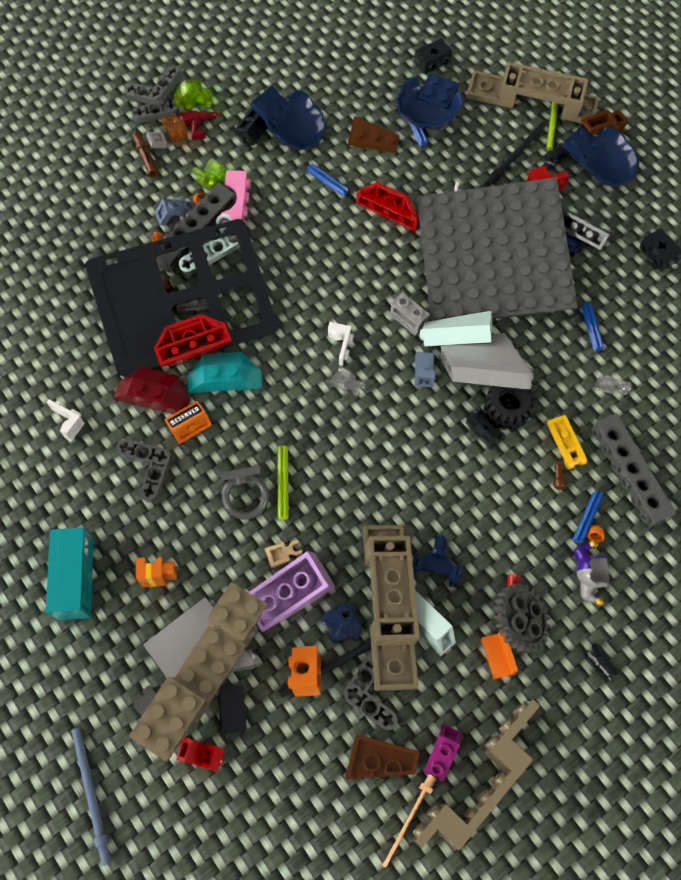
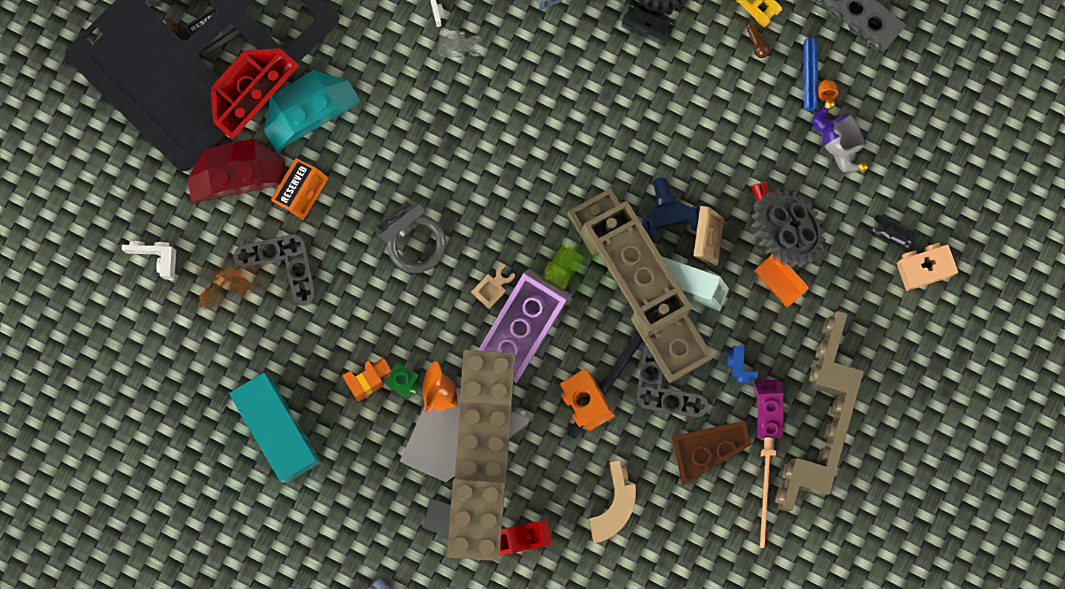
camera: 25 degrees left, 15 degrees up
black hinge [218,685,247,734] -> none
lime axle [278,446,289,520] -> none
dark blue plate [321,603,361,643] -> none
none -> clear orange bracket [198,266,256,311]
none -> green bracket [385,363,422,399]
none -> orange piece [422,361,457,413]
none -> clear neon green brick [542,244,585,291]
none -> tan arch [589,460,636,544]
none -> tan plate [694,206,724,266]
none -> blue bracket [727,346,758,383]
none -> light nougat brick [896,243,958,291]

